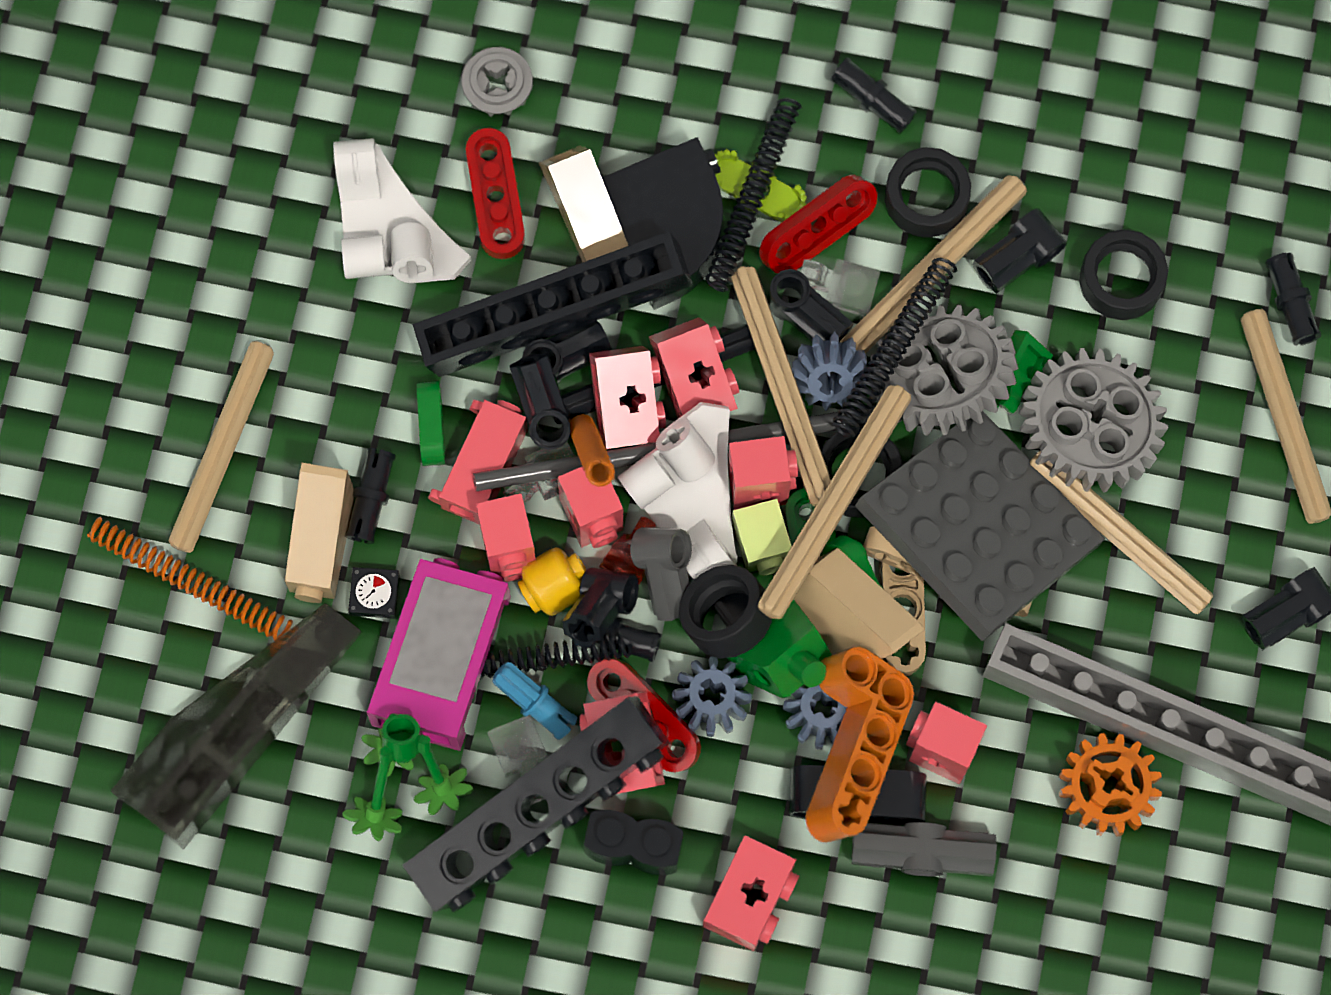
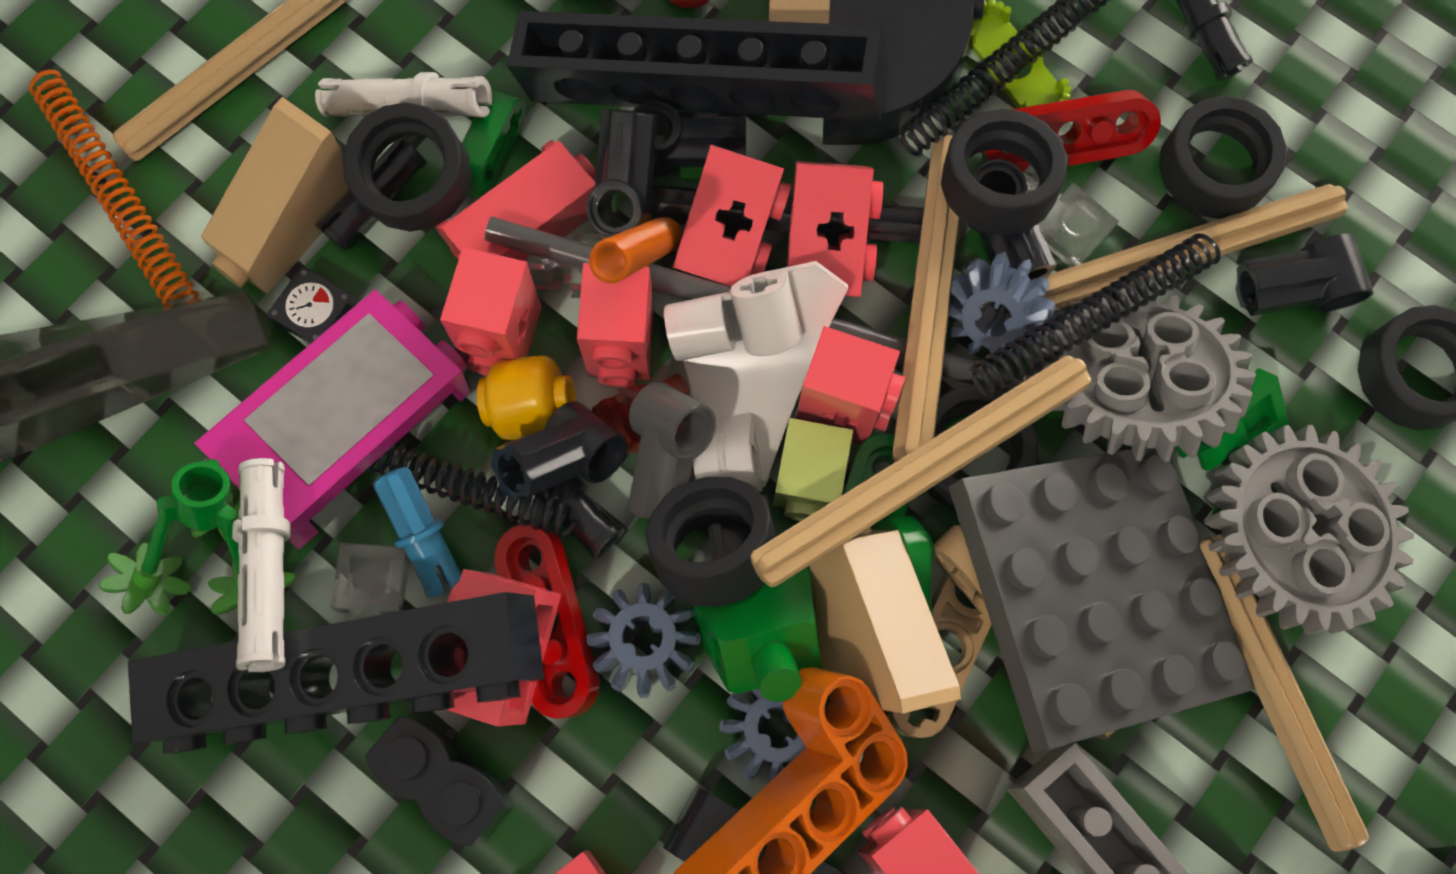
camera: 25 degrees right, 0 degrees up
none -> white pin [232,458,290,672]
none -> white pin [315,72,492,117]
none -> black tyre [342,102,472,232]
none -> black tyre [941,109,1068,235]

